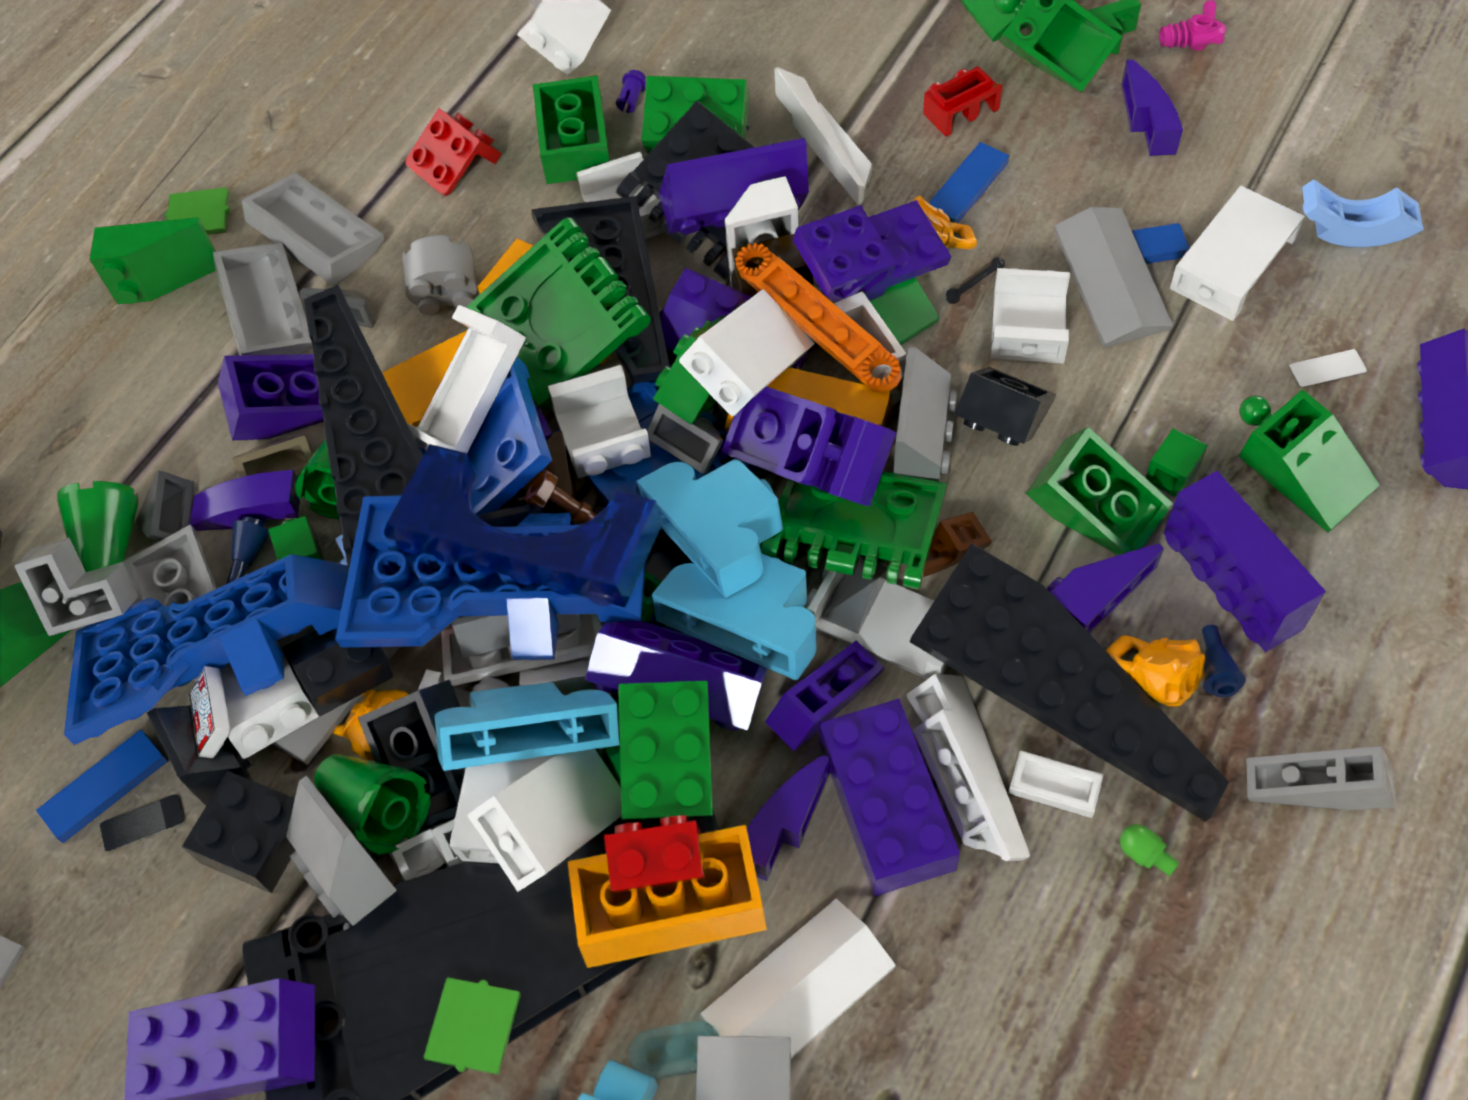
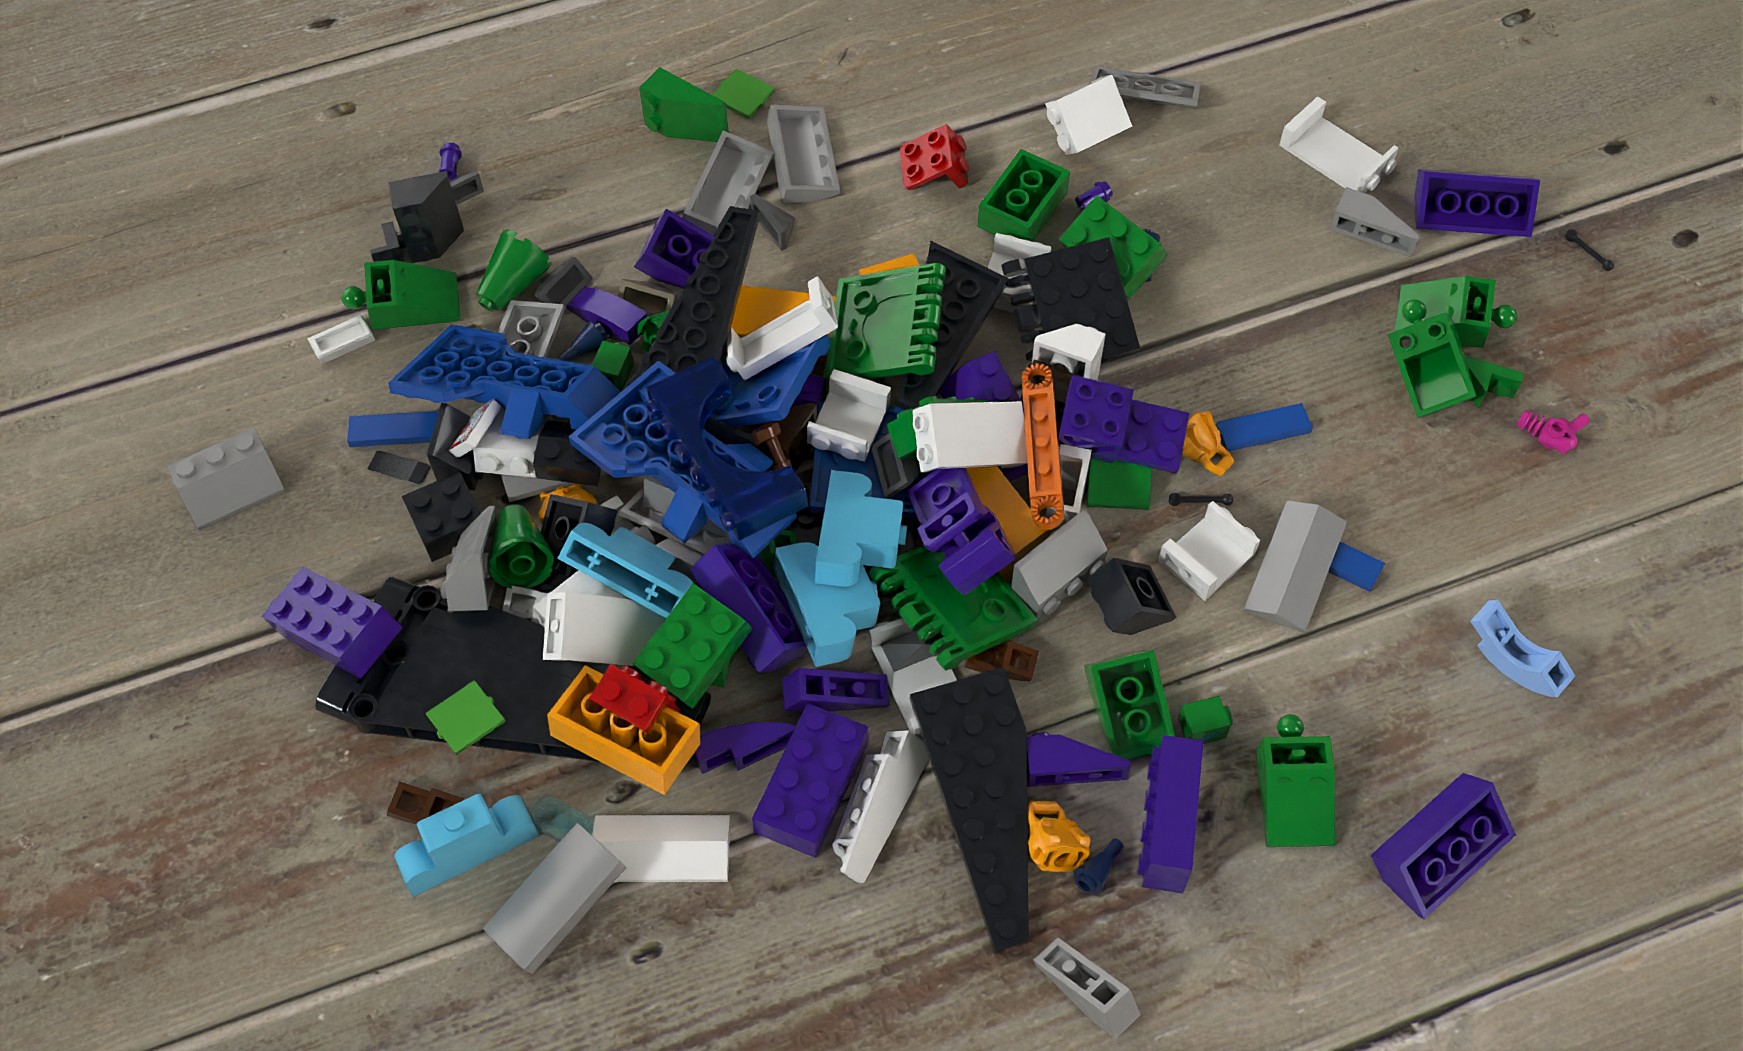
camera: 35 degrees right, 0 degrees up
light grey brick [14,538,139,636] -> none
light grey brick [402,235,477,315] -> none
dark purple slope [659,138,809,234] -> none
white wedge [775,67,872,205] -> none
red window [923,66,1002,137] -> none
white tile [1008,750,1104,818] -> none
bright green cylinder [1120,824,1180,876] -> none
dark purple slope [1121,59,1183,156] -> none
white panel [1170,185,1305,321] -> none
white sticker [1289,349,1367,387] -> none

